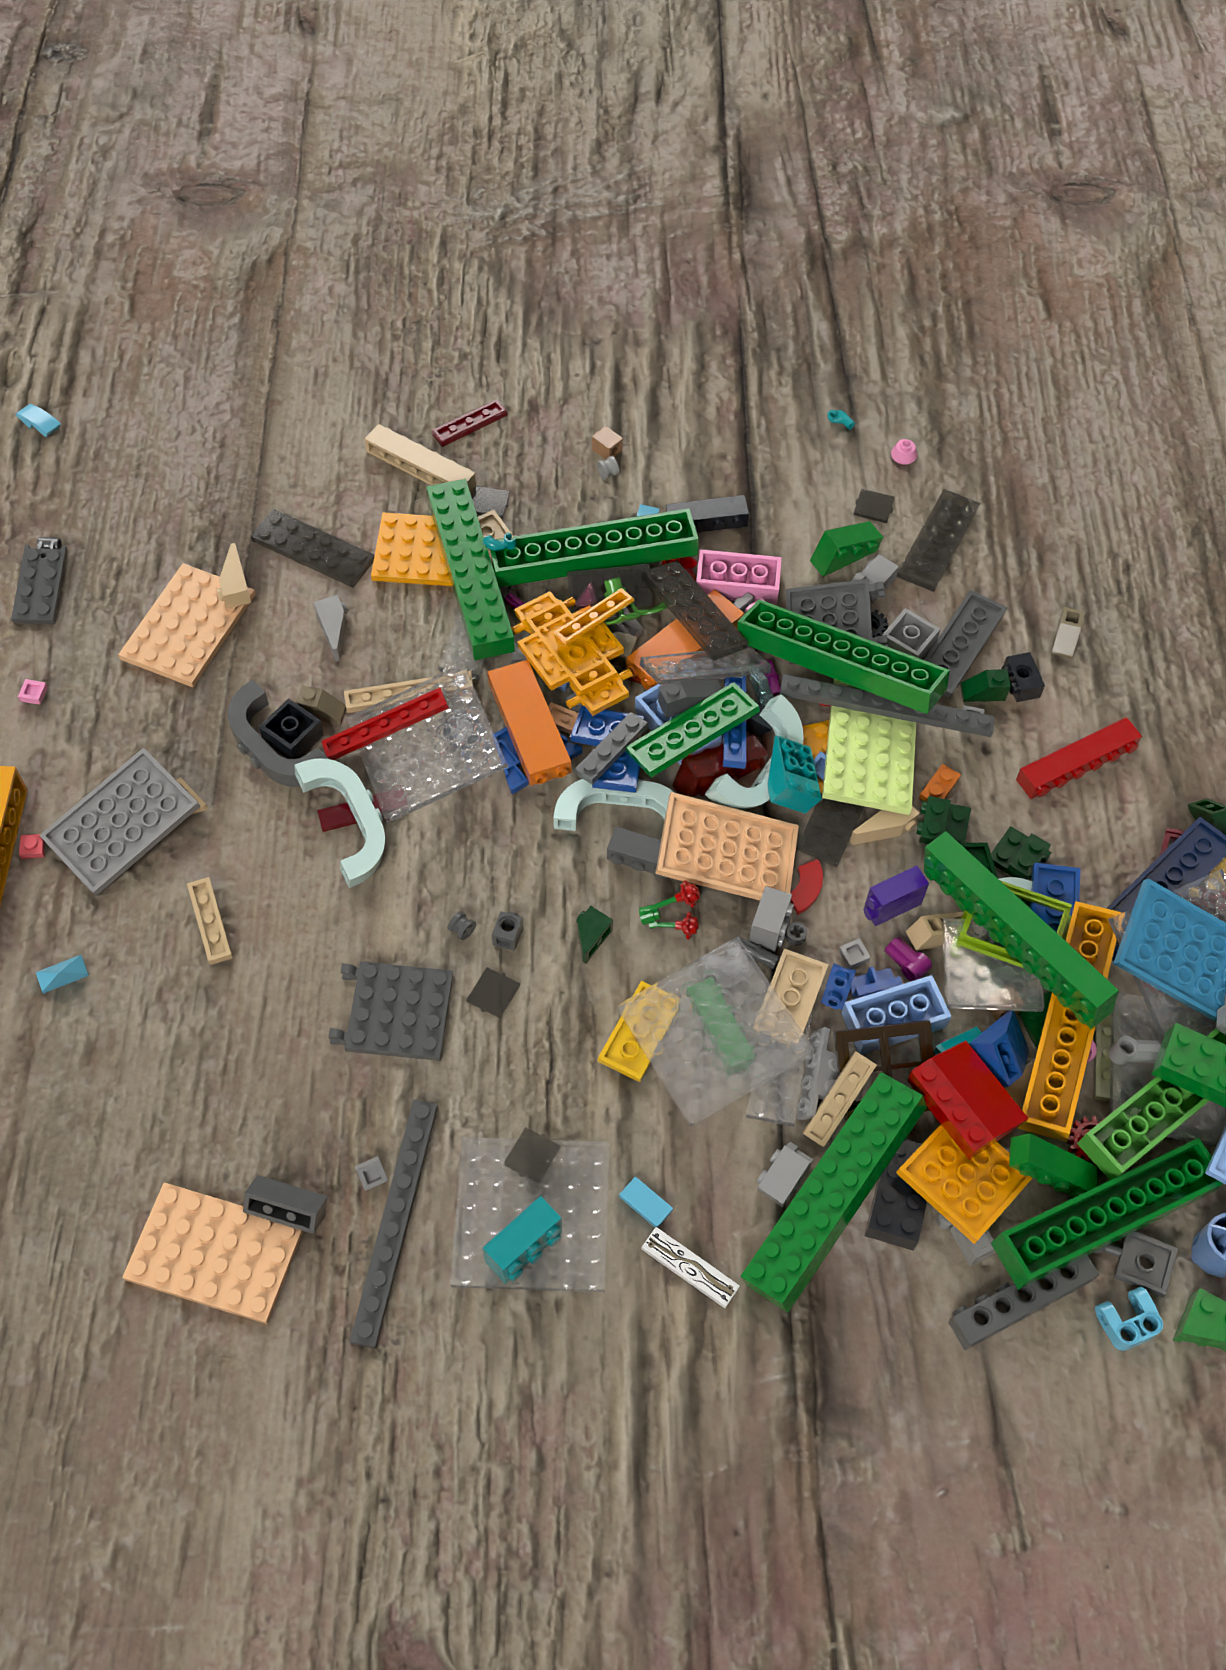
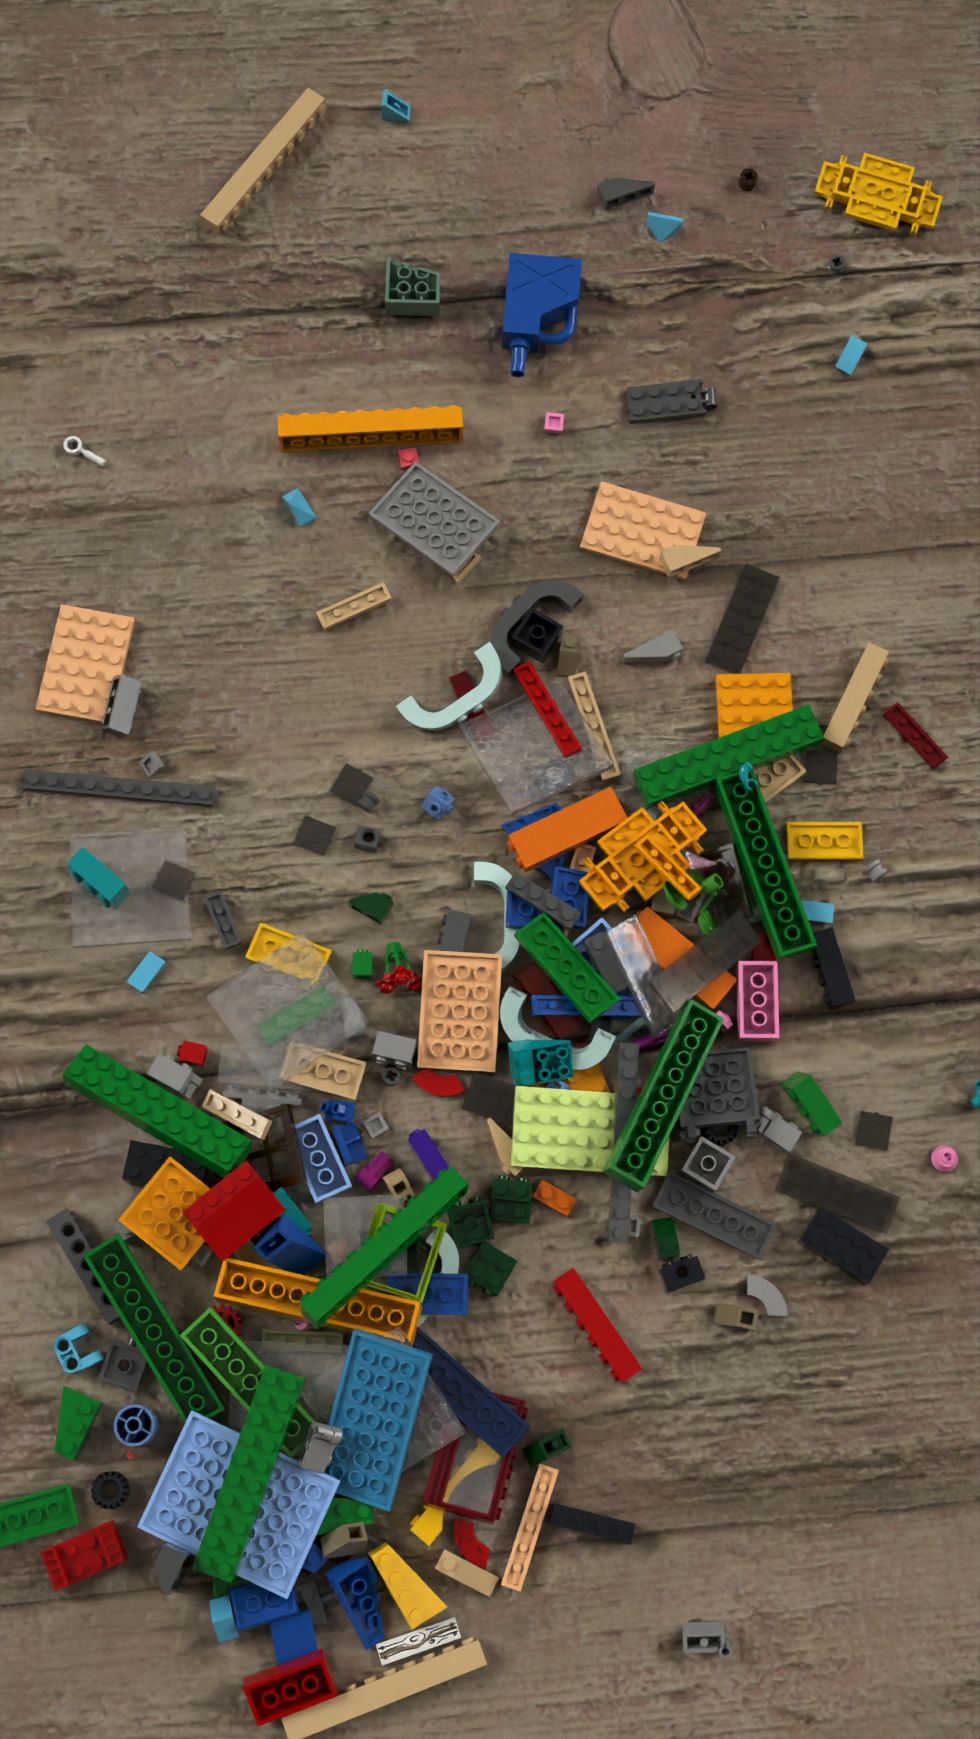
camera: 80 degrees right, 15 degrees up
dark grey plate [328,961,453,1061] -> none
medium nougat brick [592,426,623,460] -> none
white tile [641,1227,740,1308] -> none
light grey plate [733,592,754,614] -> none
dark grey axle [733,937,780,969] -> none
green brick [1009,1133,1098,1199] -> none
light grey piece [1108,1036,1161,1065] -> none
none -> red brick [177,1040,208,1067]
none -> dark grey plate [203,890,243,950]
none -> clear smoke piece [330,763,373,806]
none -> green brick [352,949,373,979]
none -> medium blue brick [421,786,455,820]
none -> light grey tile [747,1275,788,1317]
none -> yellow tile [785,822,864,860]
none -> black brick [797,1206,889,1285]

